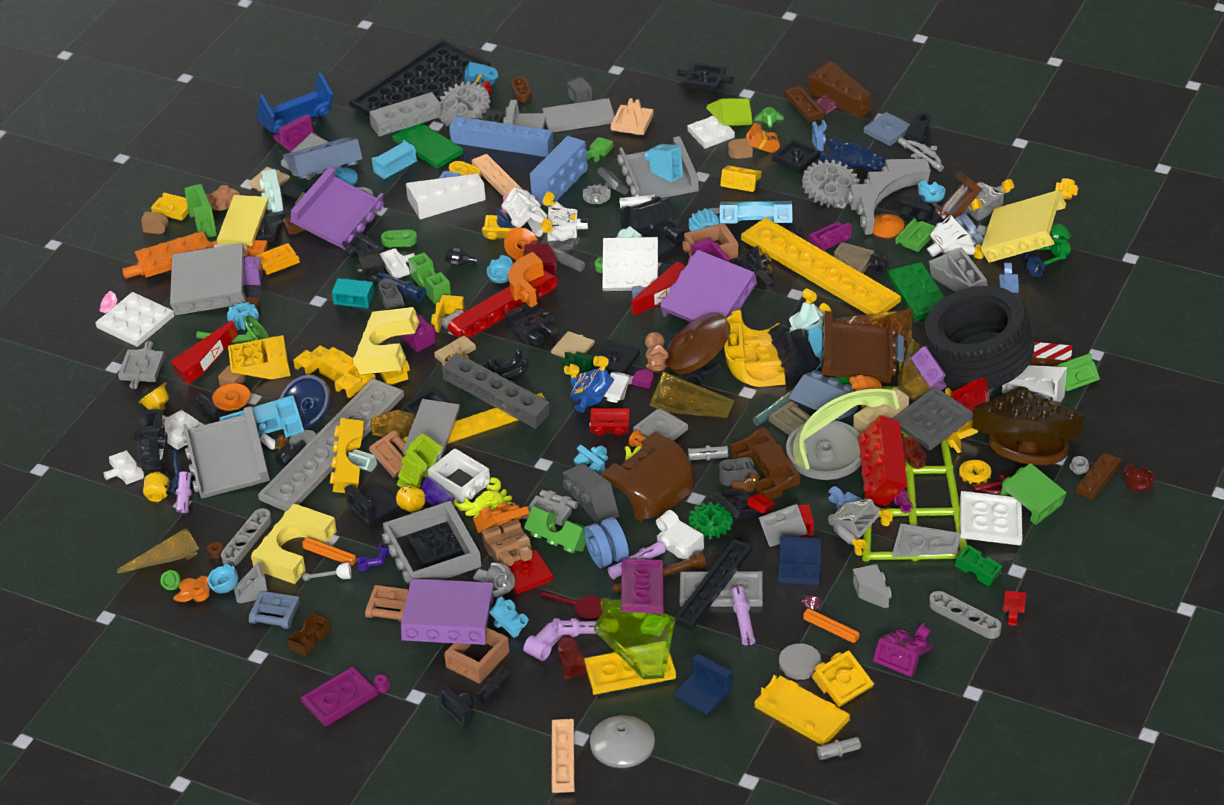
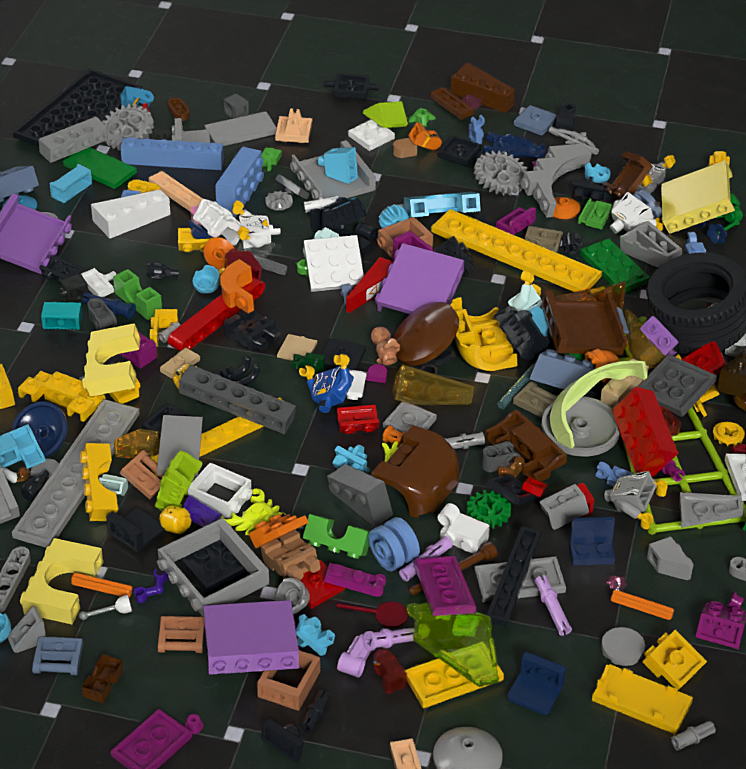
camera: 15 degrees left, 0 degrees up
bright green plate [381,230,417,248] -> none
light grey plate [528,490,578,526] -> none
yellow bracket [720,165,762,192] -> none
none -> magenta plate [324,563,386,597]

